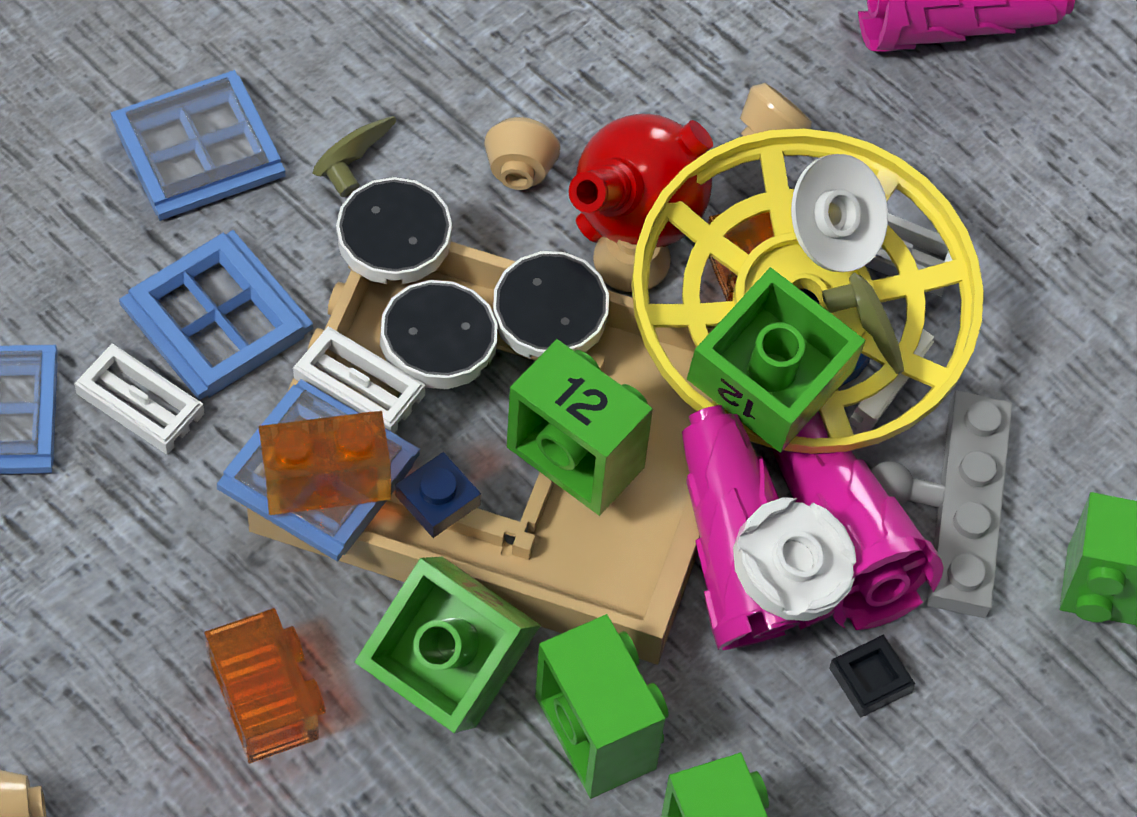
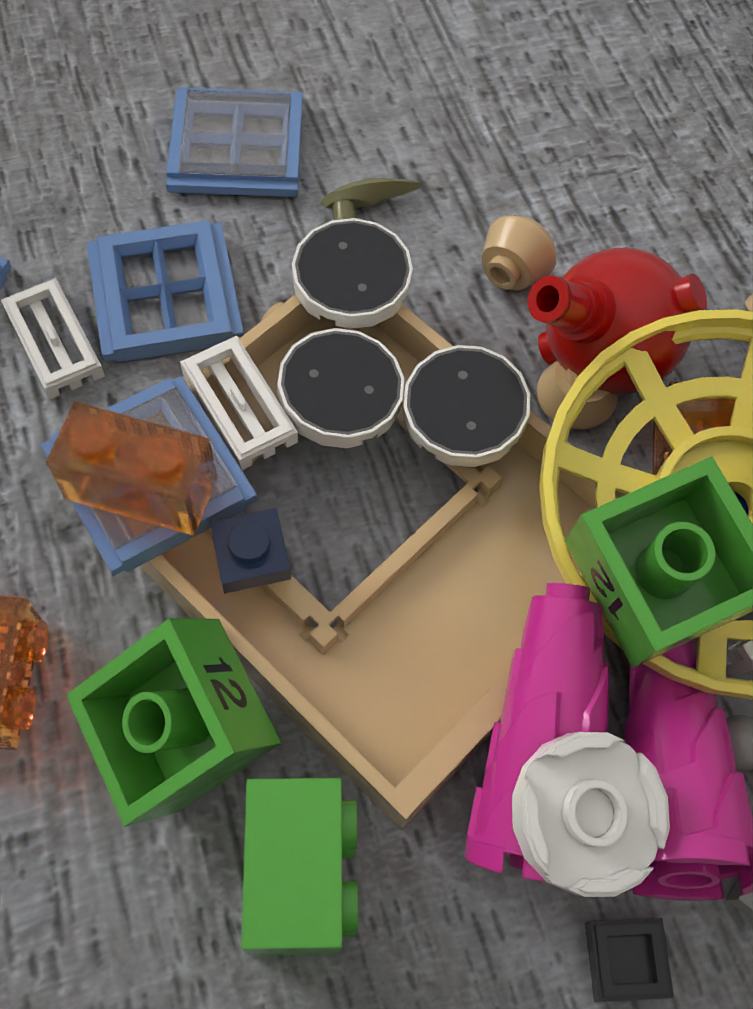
camera: 25 degrees right, 5 degrees up
bright green brick [507,339,653,516] -> none

